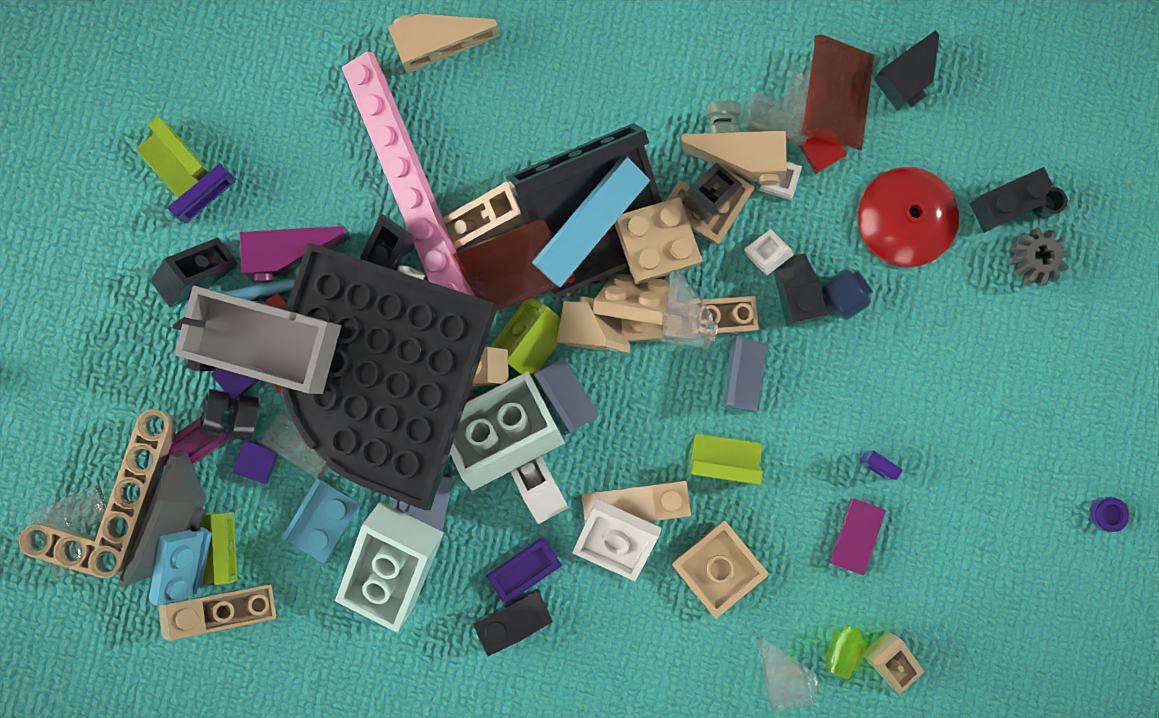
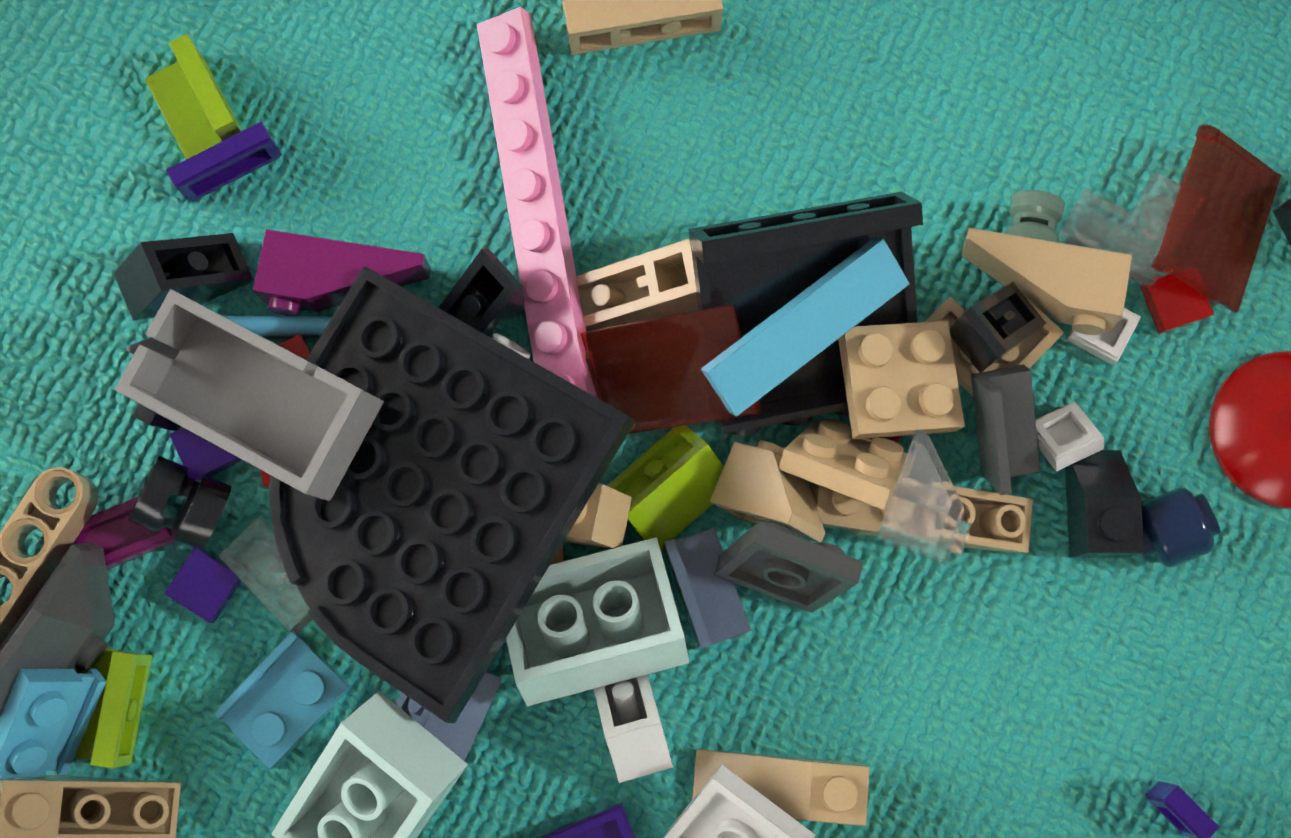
camera: 15 degrees right, 5 degrees down
lime panel [689,434,763,485] -> none
sand blue panel [722,336,767,412] -> none
none -> dark grey plate [714,521,863,613]
none -> dark grey panel [971,364,1040,495]

